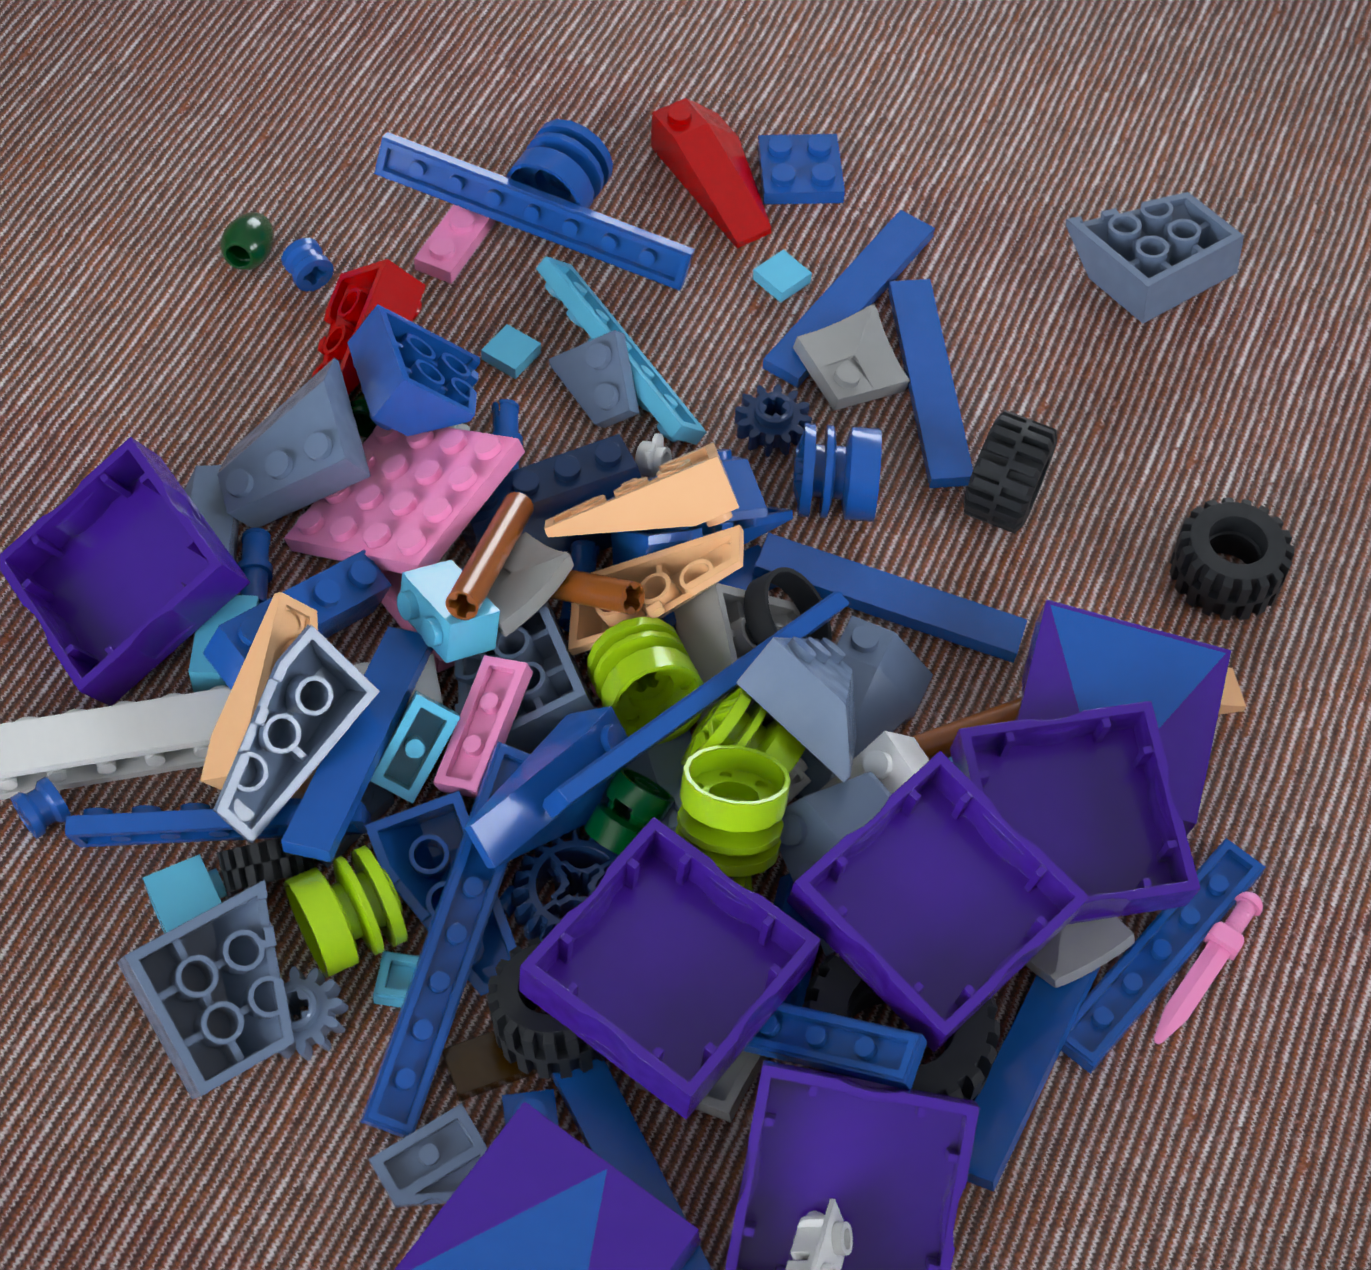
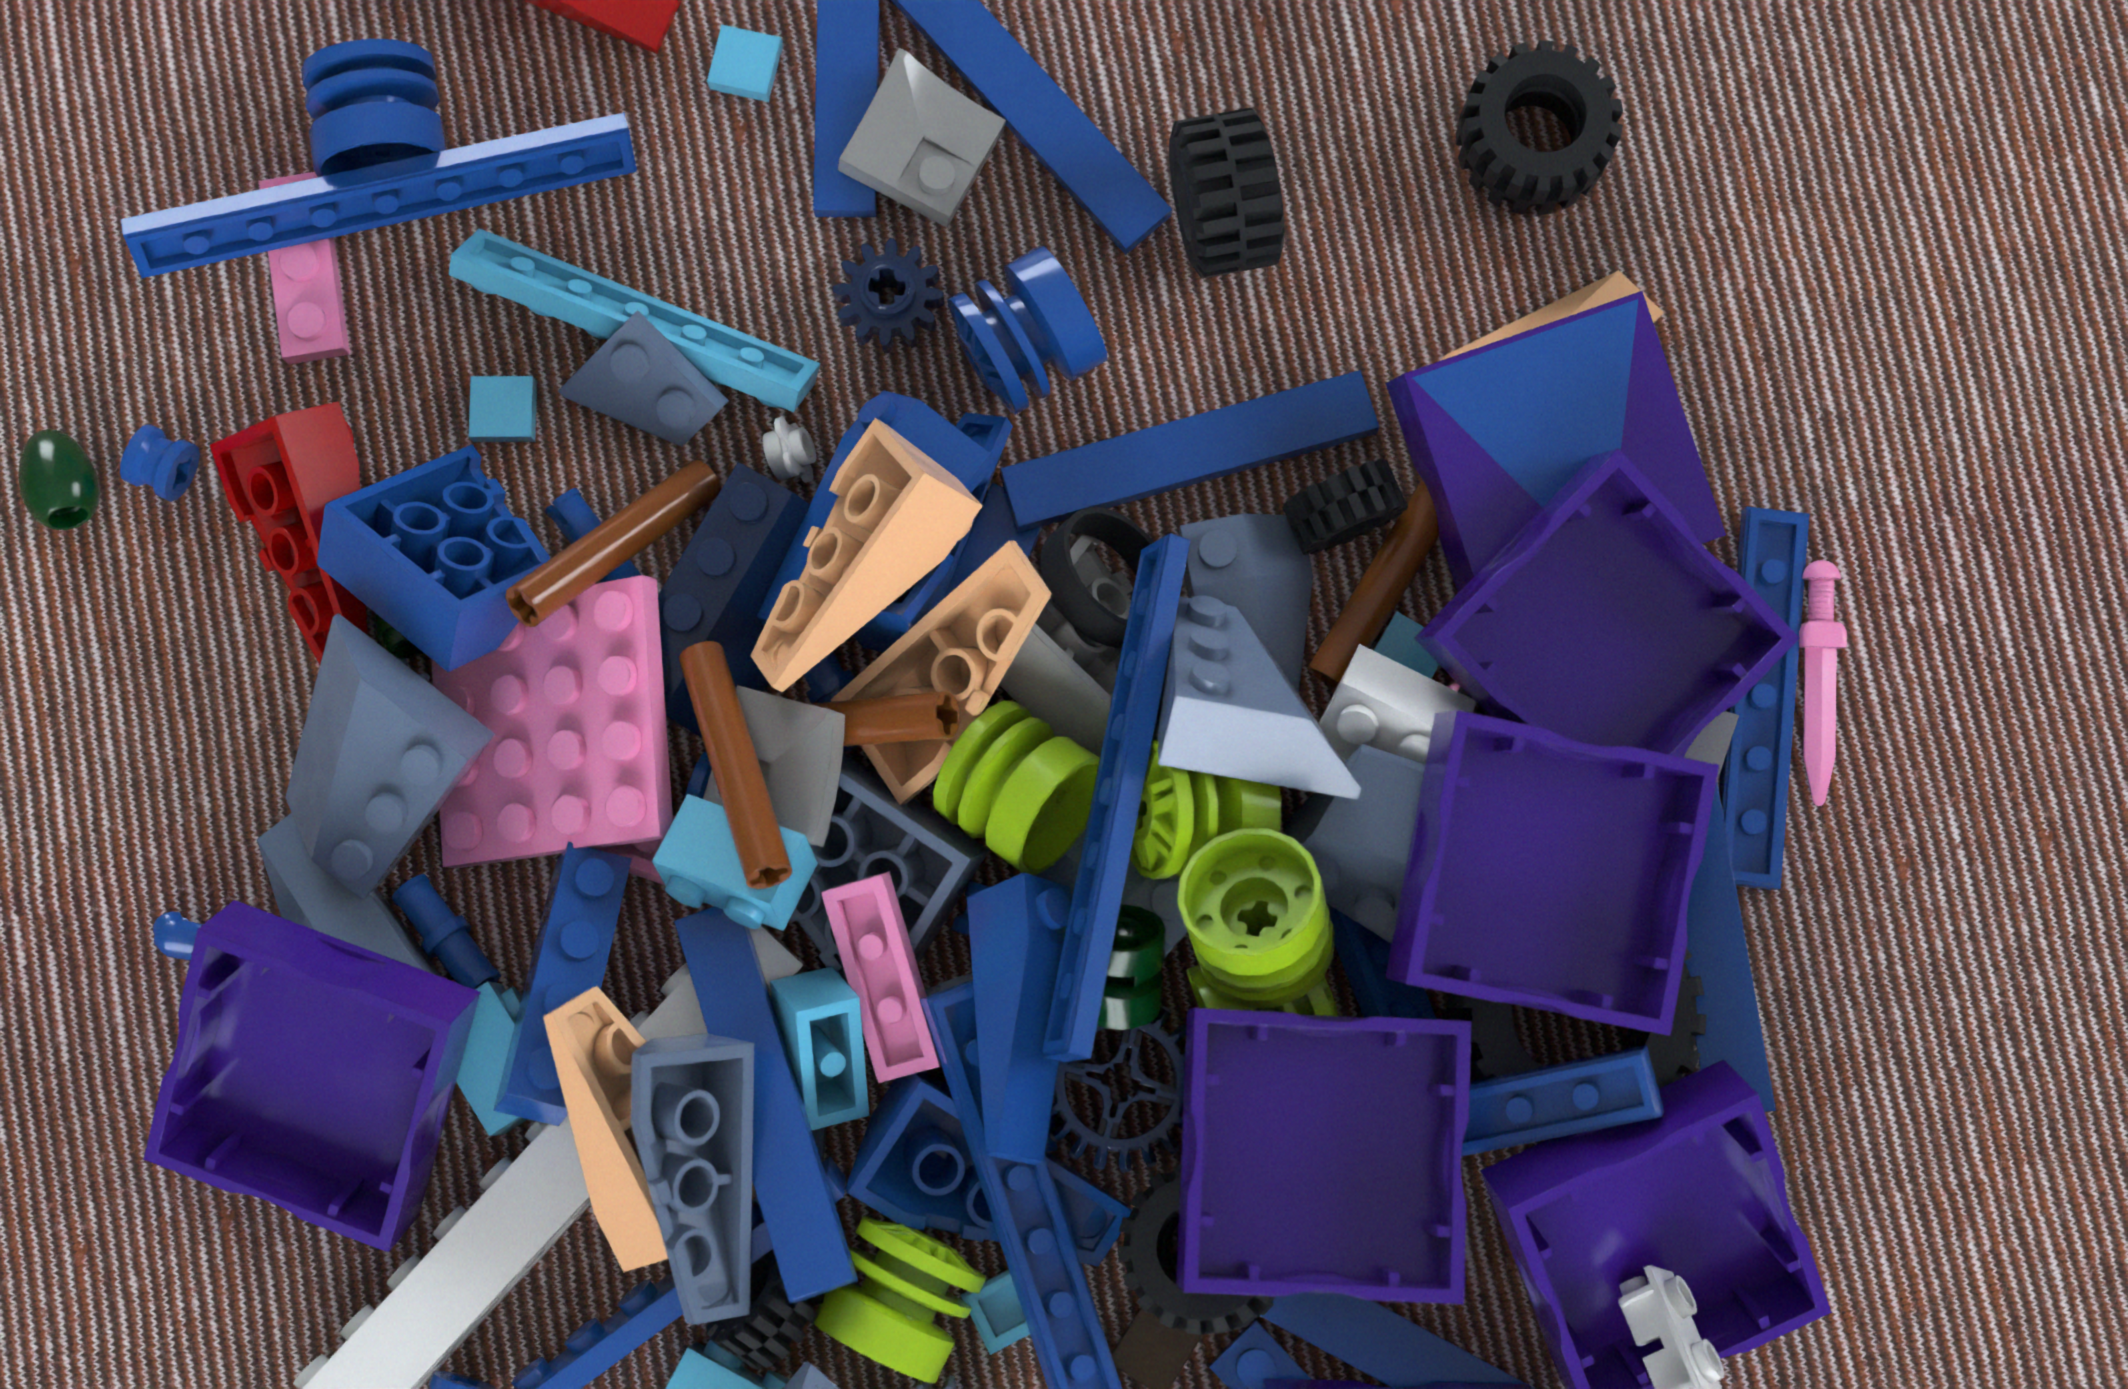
camera: 30 degrees left, 25 degrees up
none -> dark orange piece [505,460,720,627]
none -> black tyre [1282,459,1408,555]

